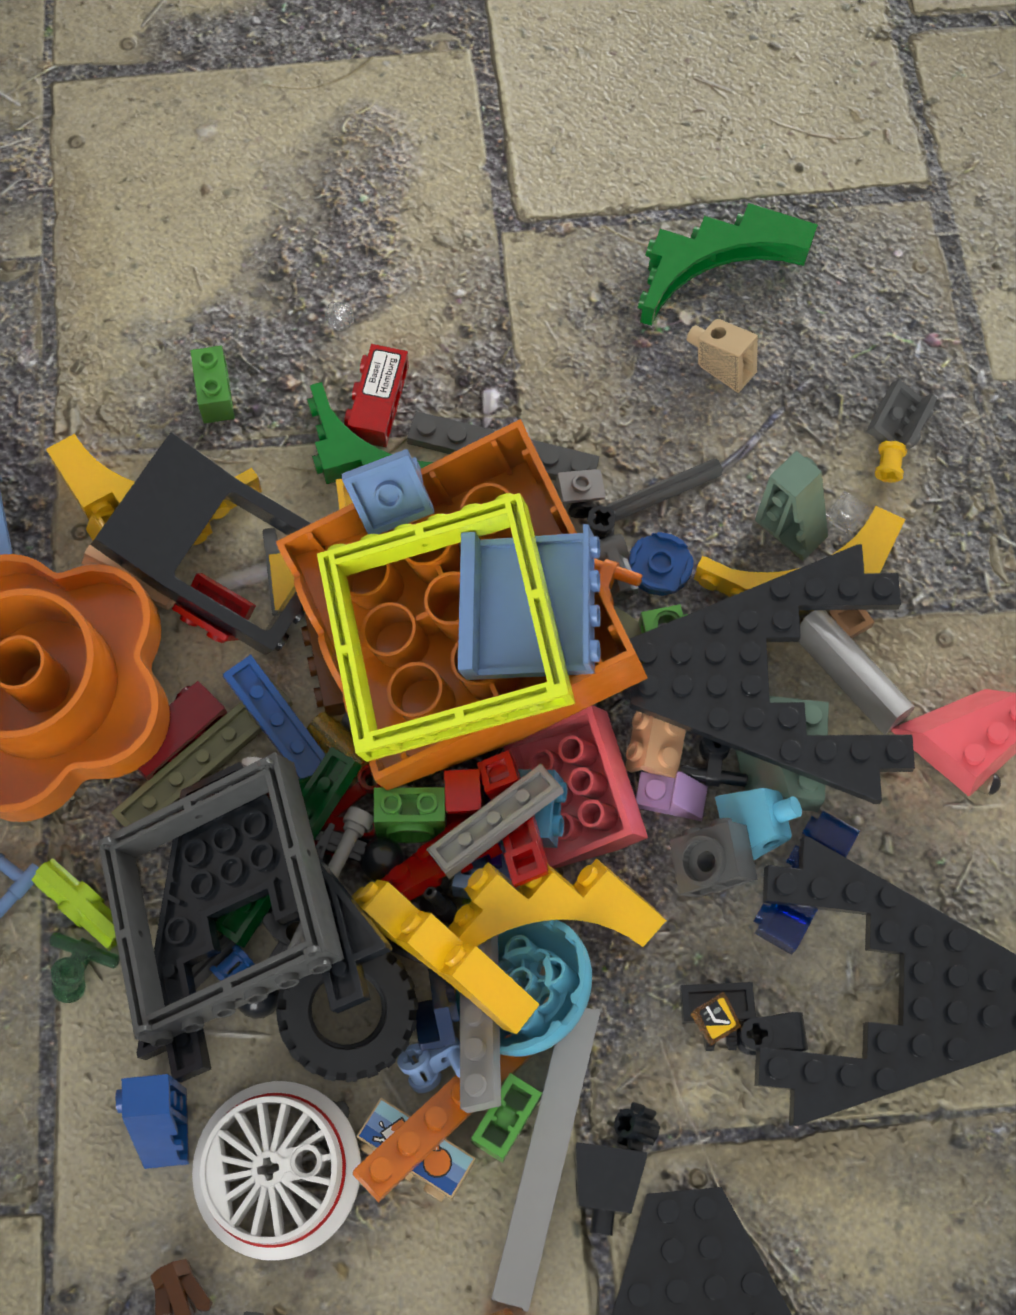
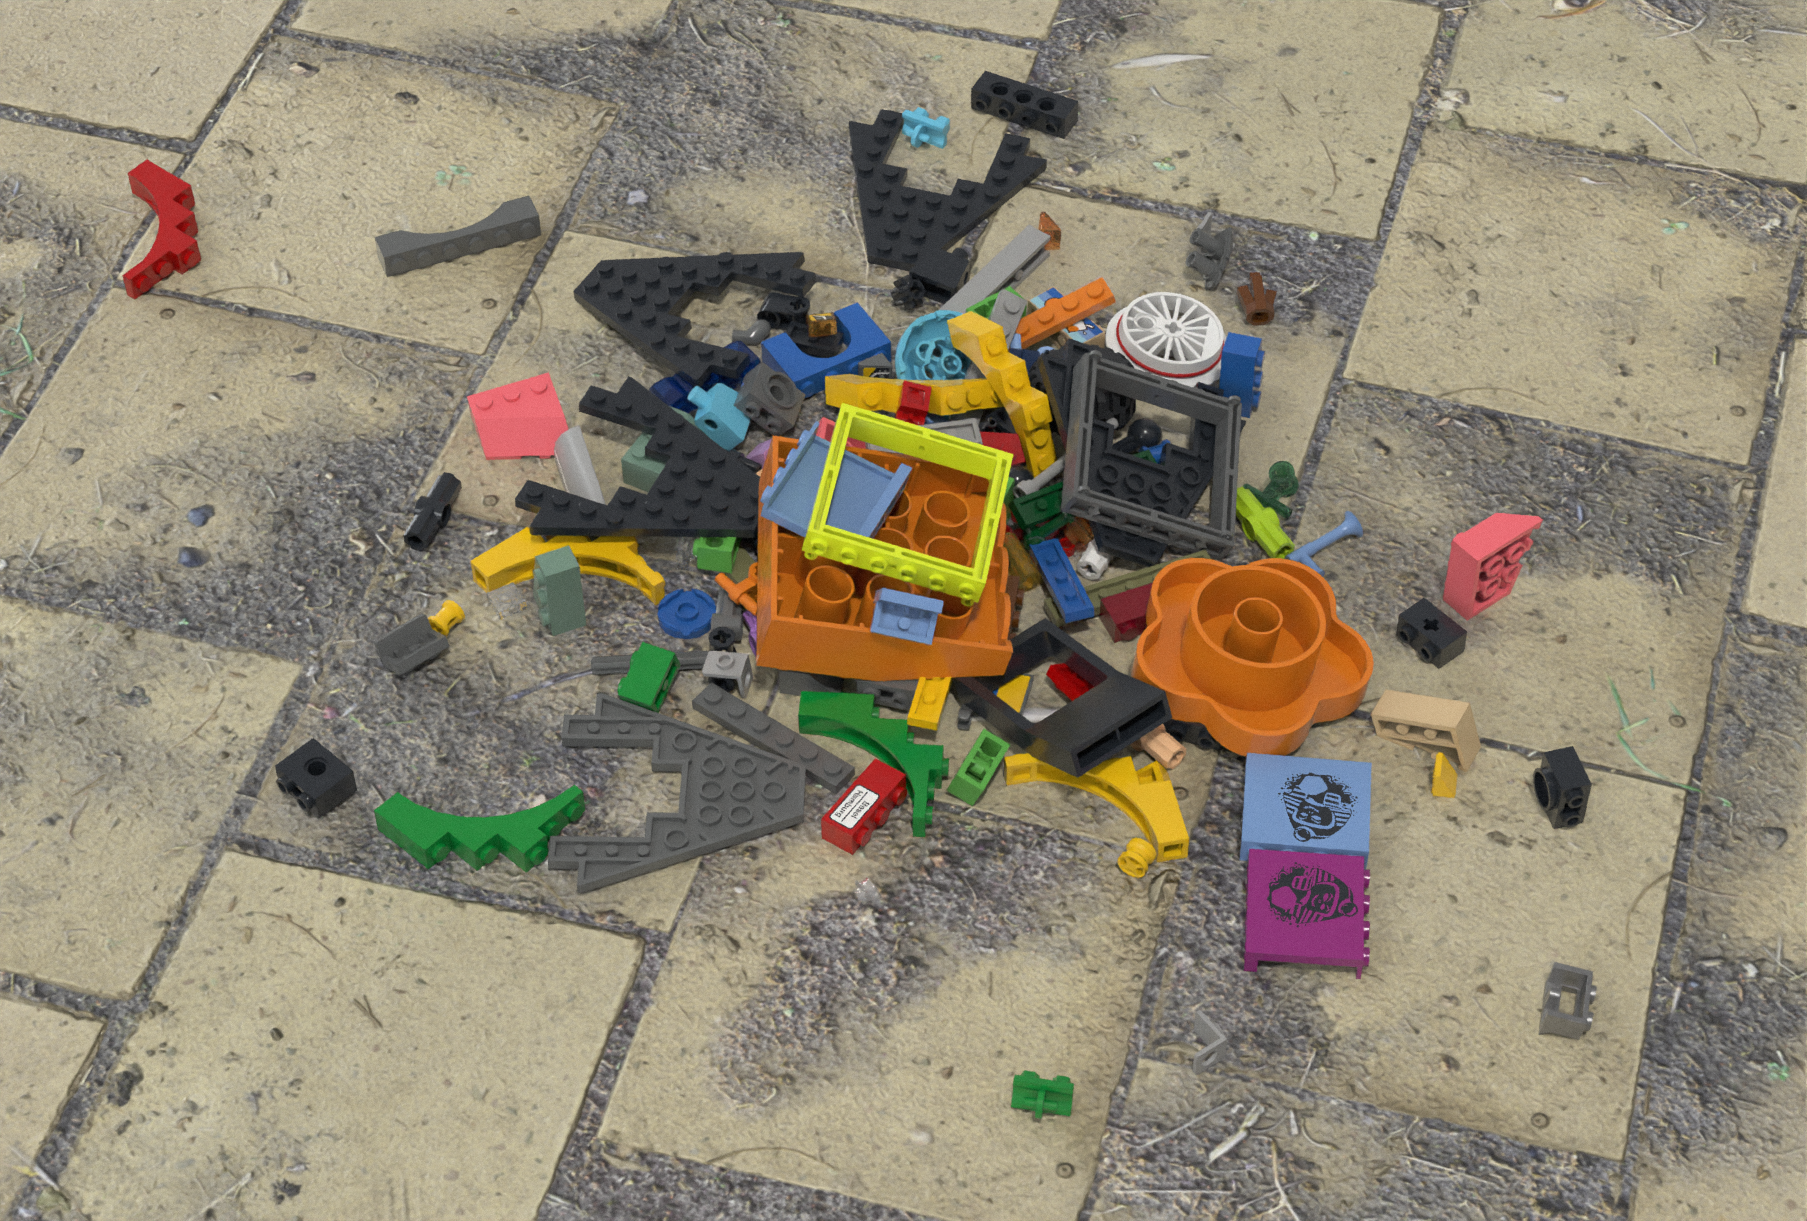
camera: 155 degrees left, 20 degrees down
bright green brick [190,345,235,424] -> none
tan torso [687,319,758,393] -> none
none -> black brick [275,738,357,818]
none -> black piece [403,472,462,551]
none -> dark grey wing [548,693,806,893]
none -> green brick [617,642,681,713]
none -> dark grey arm [732,320,771,345]
none -> blue arch [761,302,891,398]
none -> dark grey slope [858,353,892,379]
none -> bright green brick [946,729,1010,806]
none -> green hips [1011,1070,1074,1119]
none -> yellow wheel [1117,838,1157,878]

